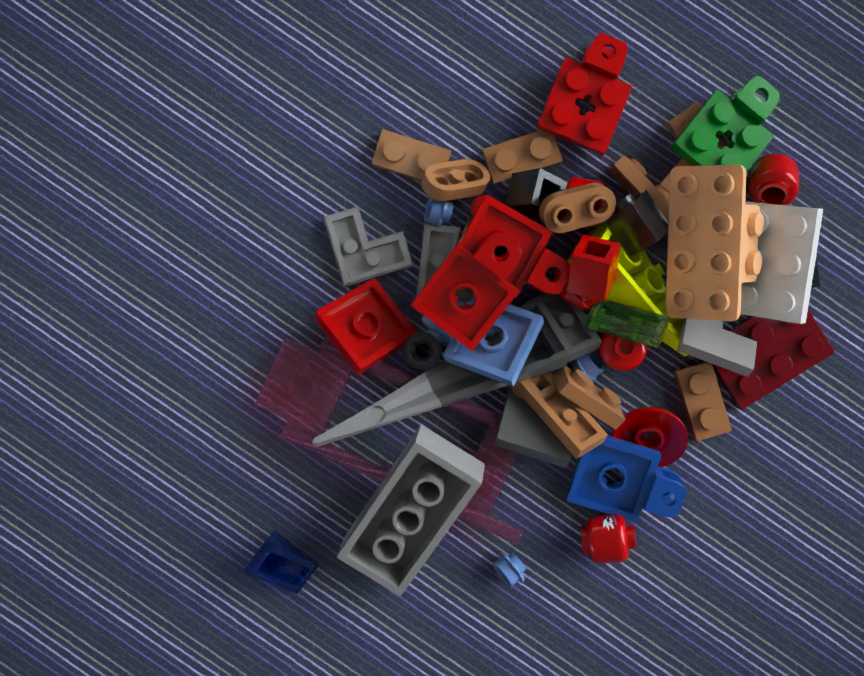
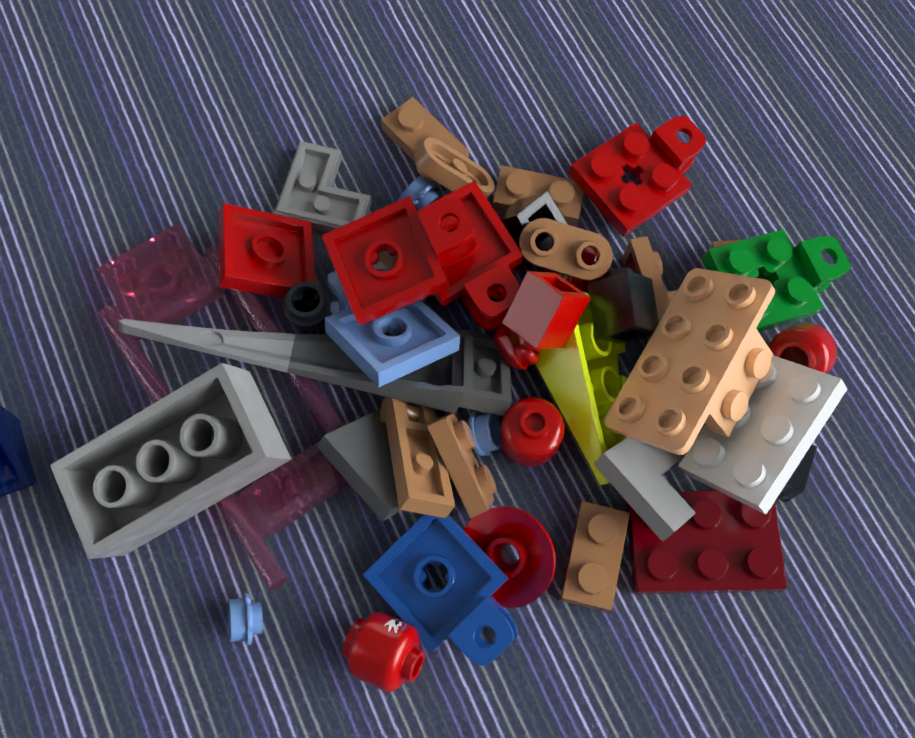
camera: 20 degrees right, 20 degrees down
clear green tile [585,300,670,349] -> none

